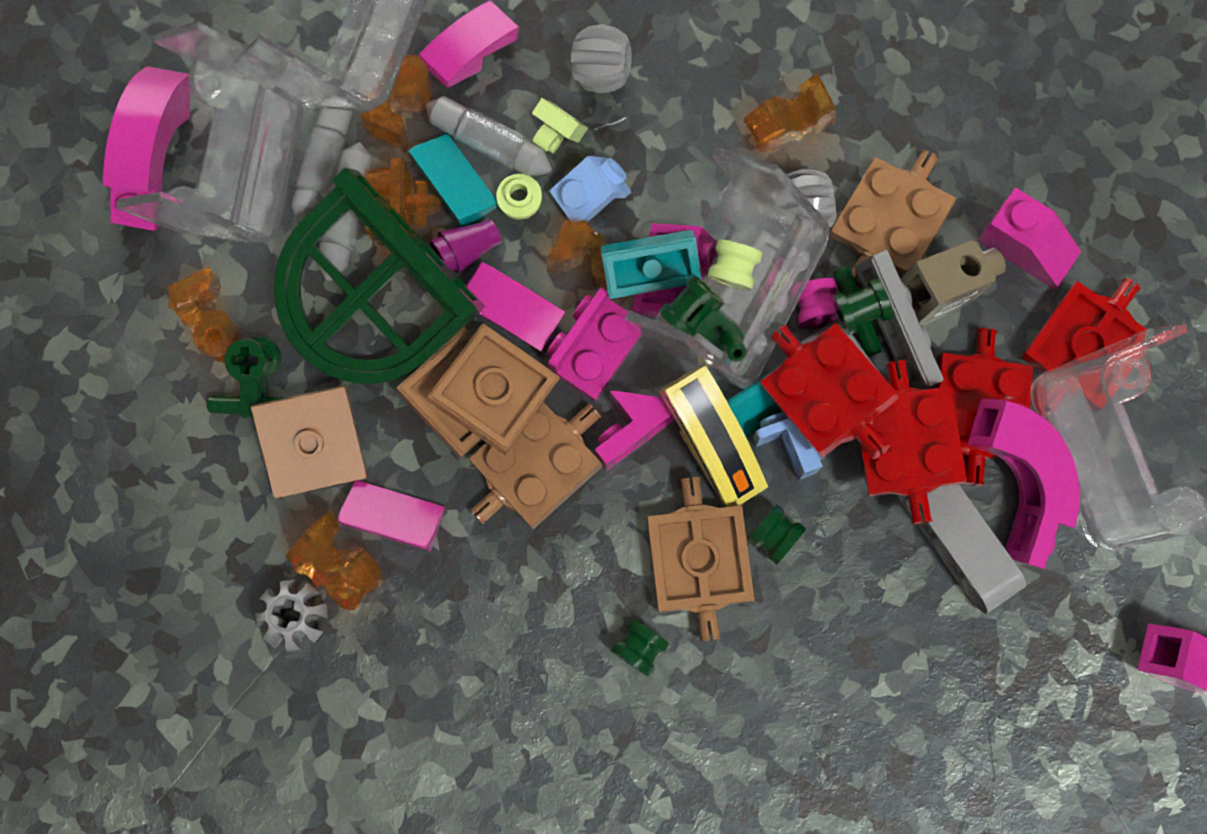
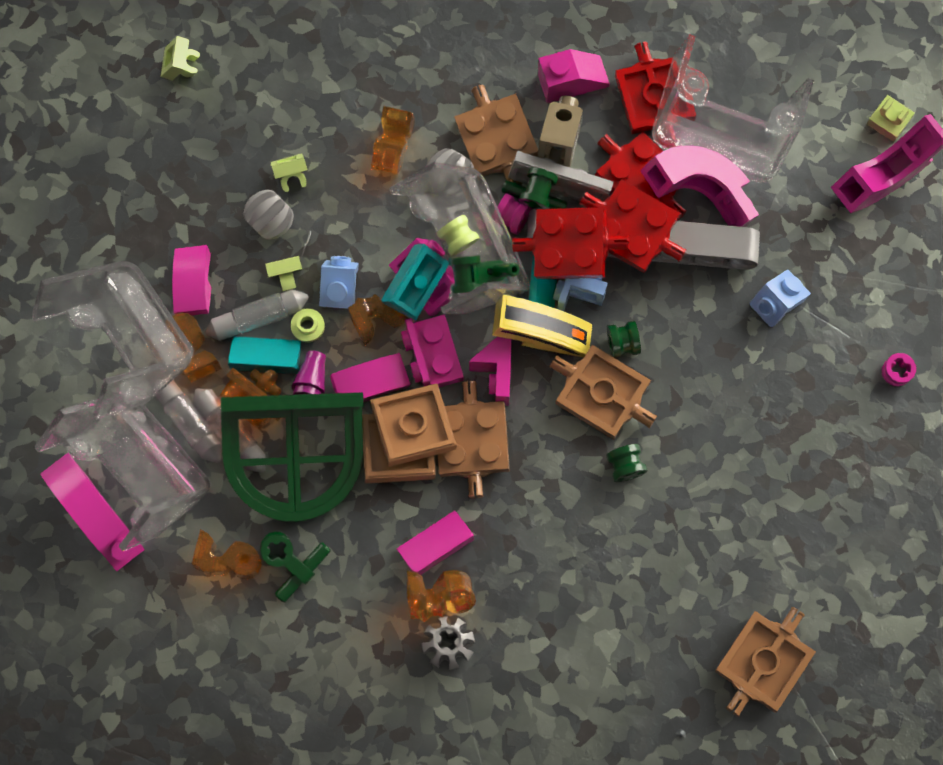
camera: 50 degrees left, 5 degrees down
medium nougat plate [251,385,368,498] -> none
none -> yellowish green tile [271,153,308,192]
none -> light blue bracket [750,270,811,327]

